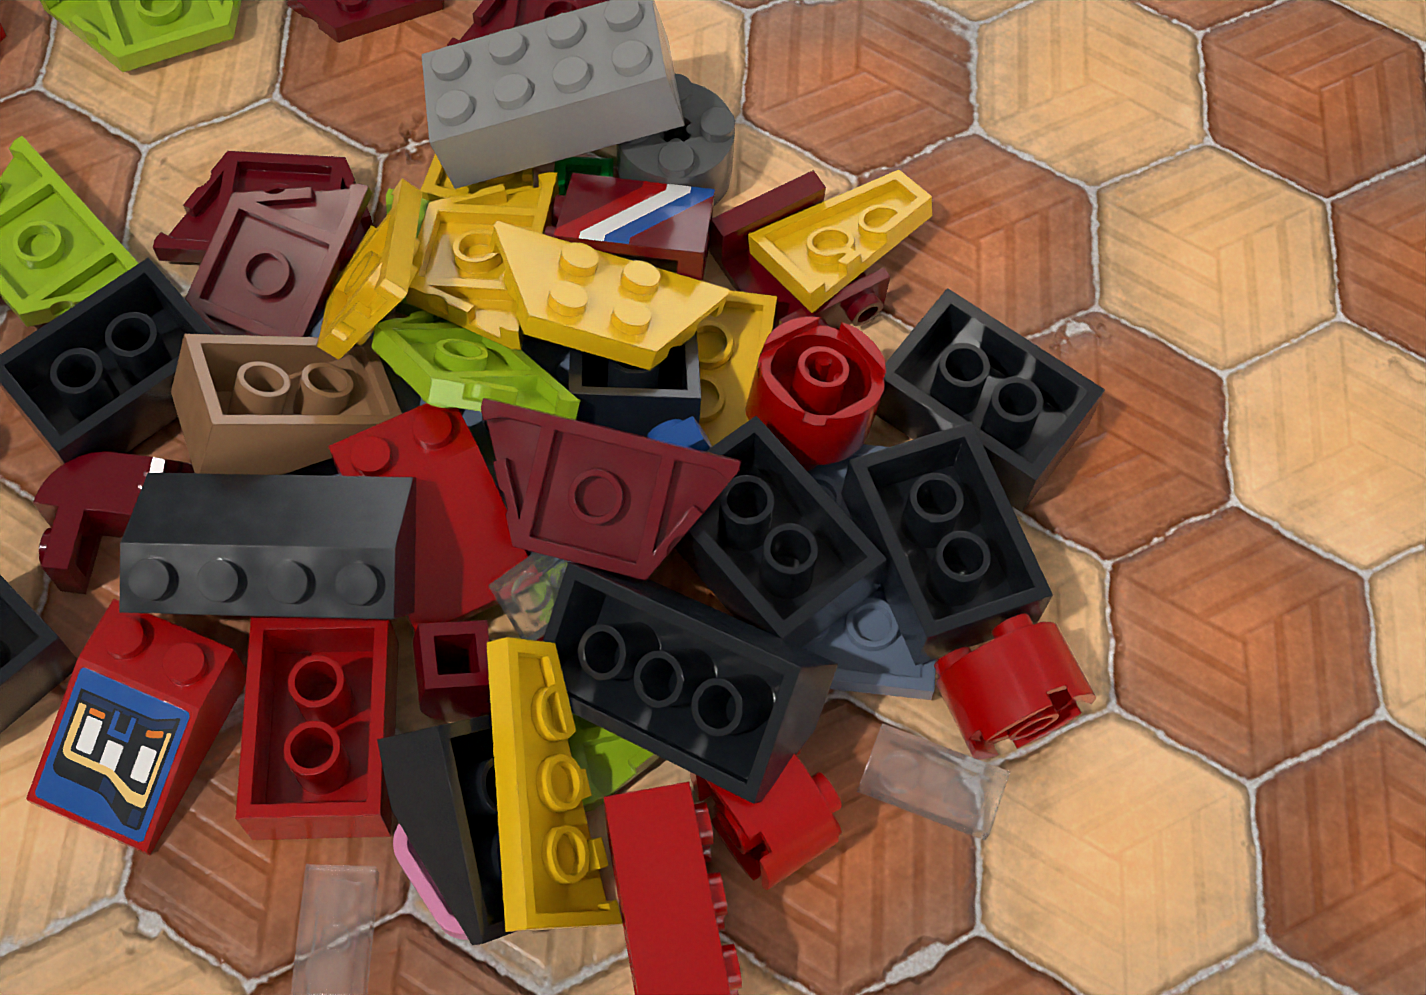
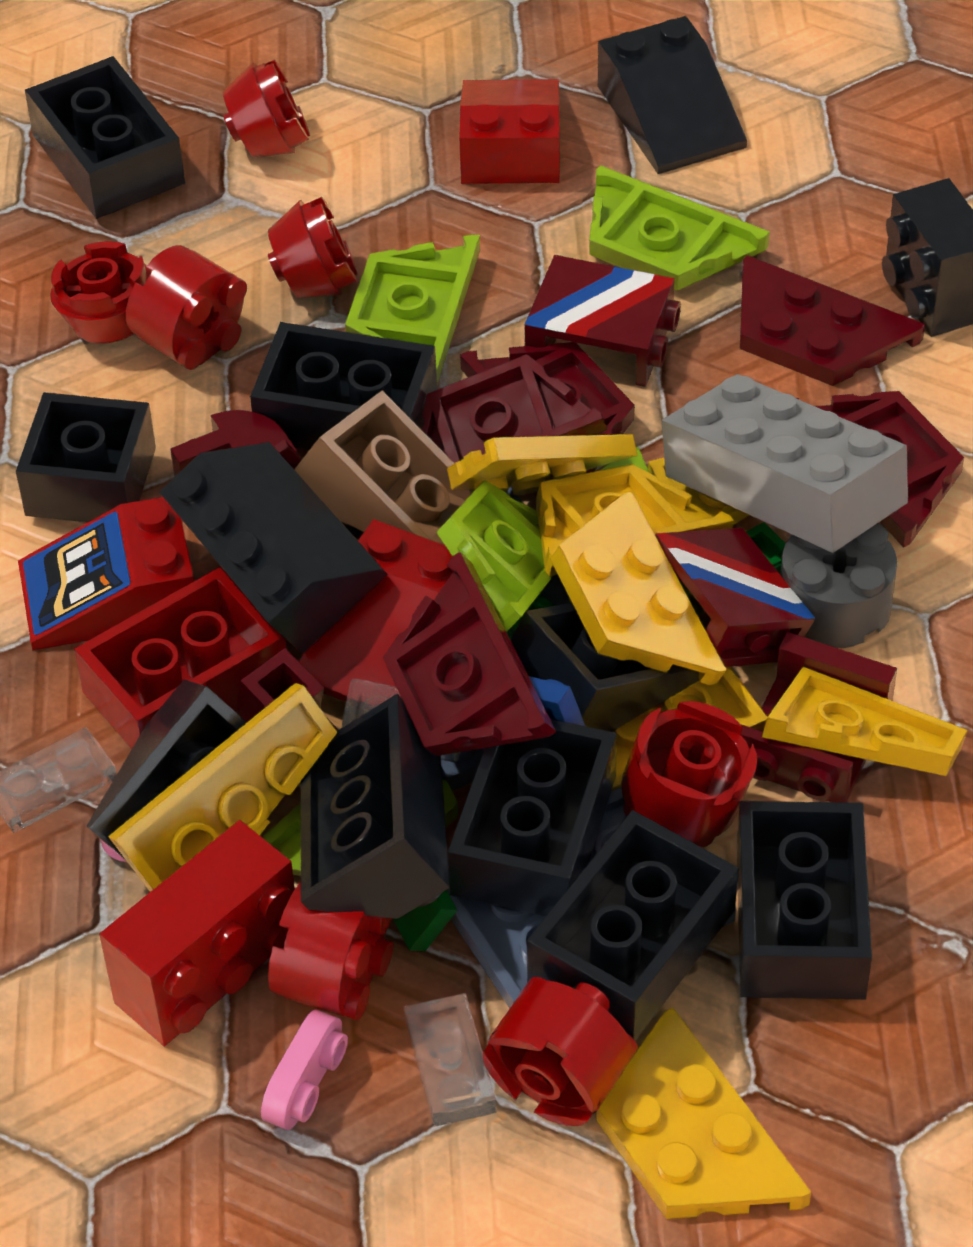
camera: 60 degrees right, 15 degrees down
none -> bright pink plate [261,1009,348,1130]
none -> dark red panel [524,255,681,387]
none -> yellow wing [596,1007,811,1219]

